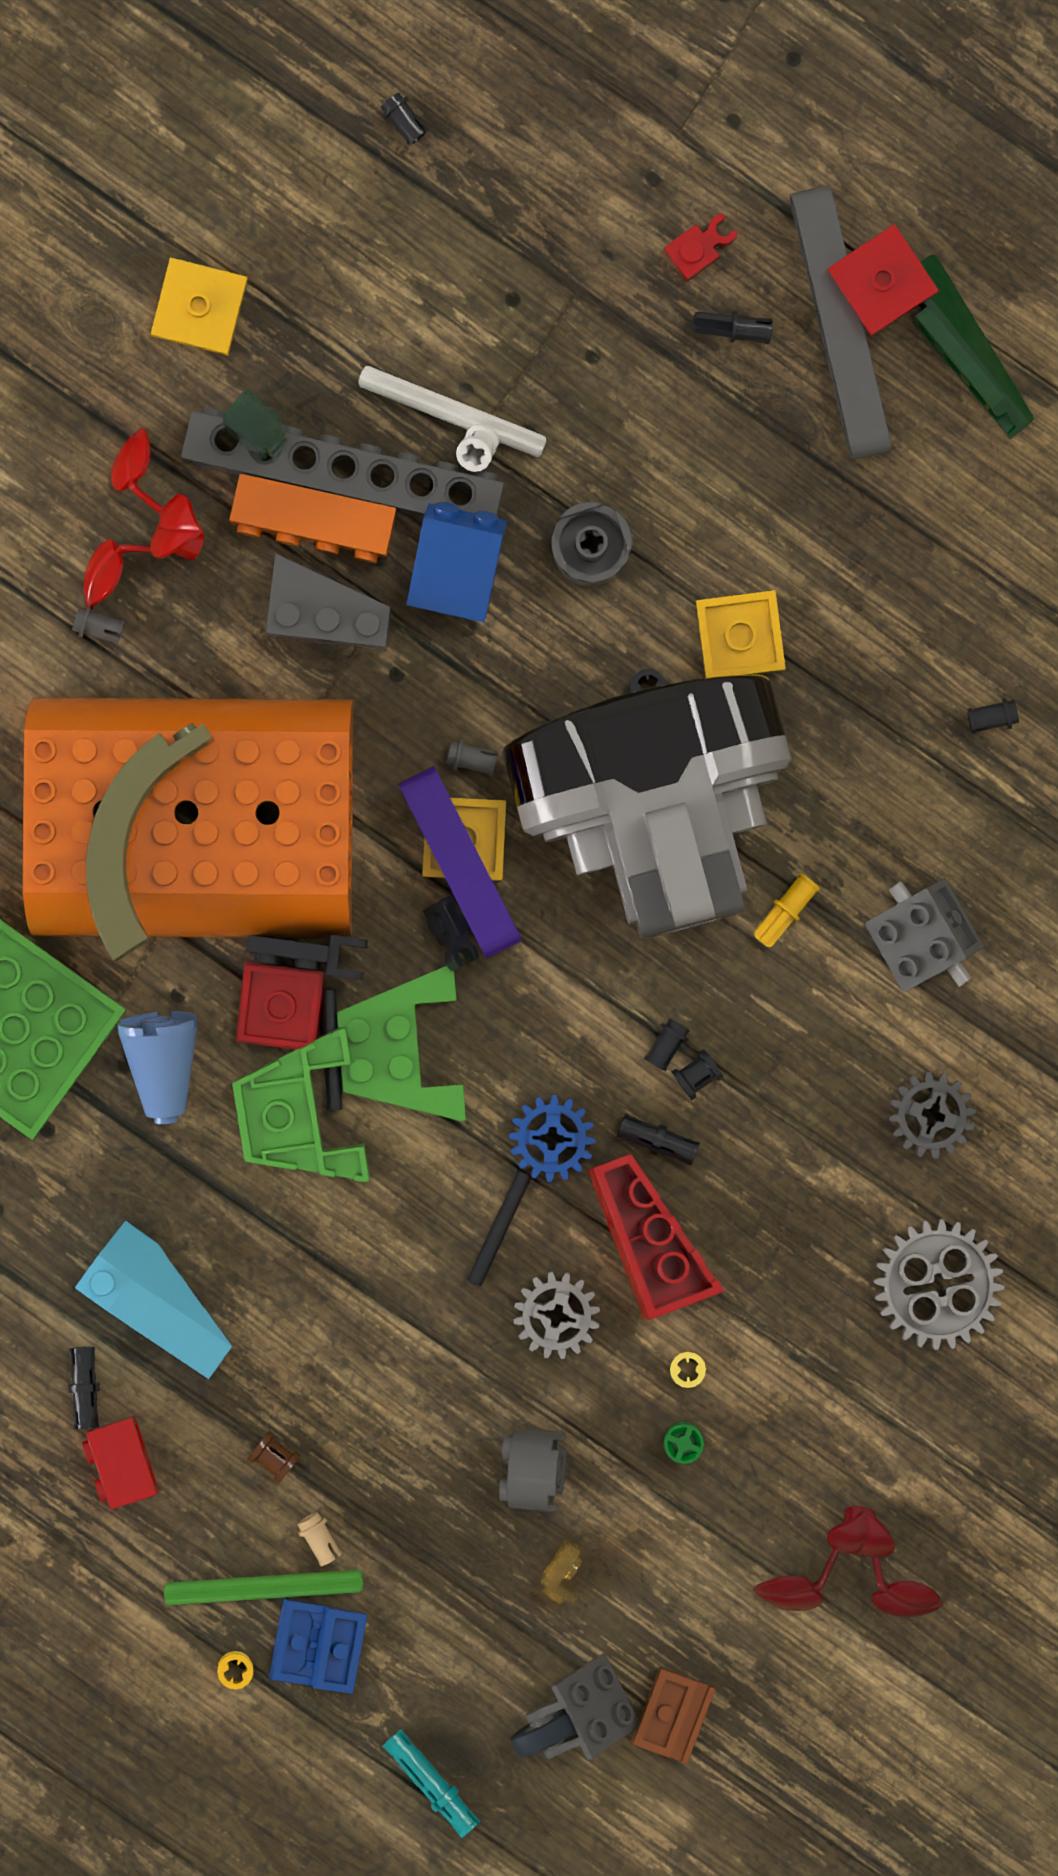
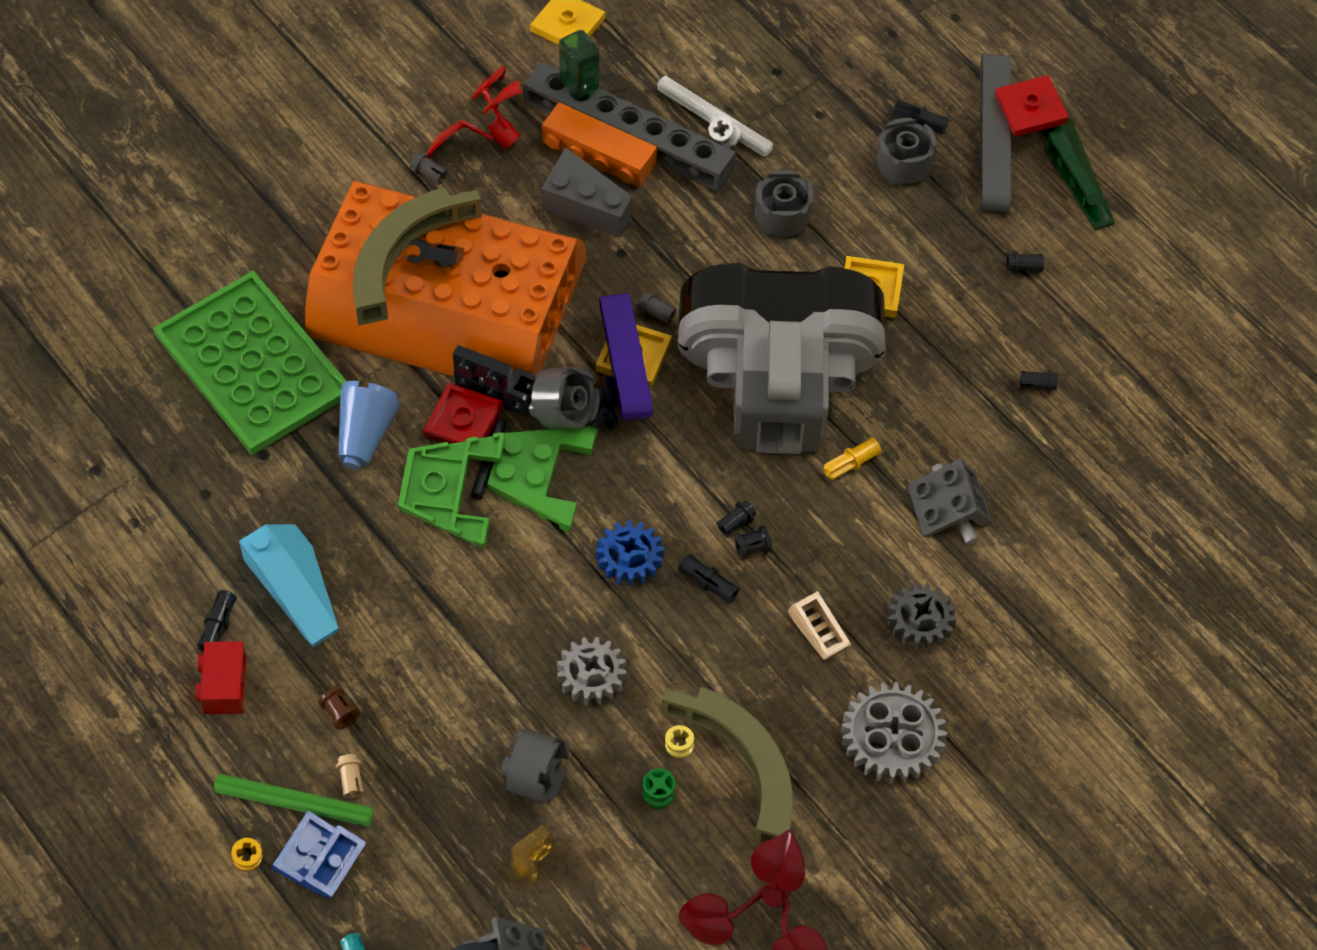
camera: 15 degrees right, 30 degrees down
blue brick [406,502,507,623] -> none
black bar [467,1171,532,1286] -> none
red wedge [587,1154,725,1320] -> none
red plate [664,213,738,282] -> none
none -> black plate [407,238,464,267]
none -> dark grey brick [529,367,600,429]
none -> olive arch [661,687,793,844]
none -> tan slope [787,591,851,660]
none -> dark grey brick [876,118,936,185]
none -> black pin [1006,251,1044,274]

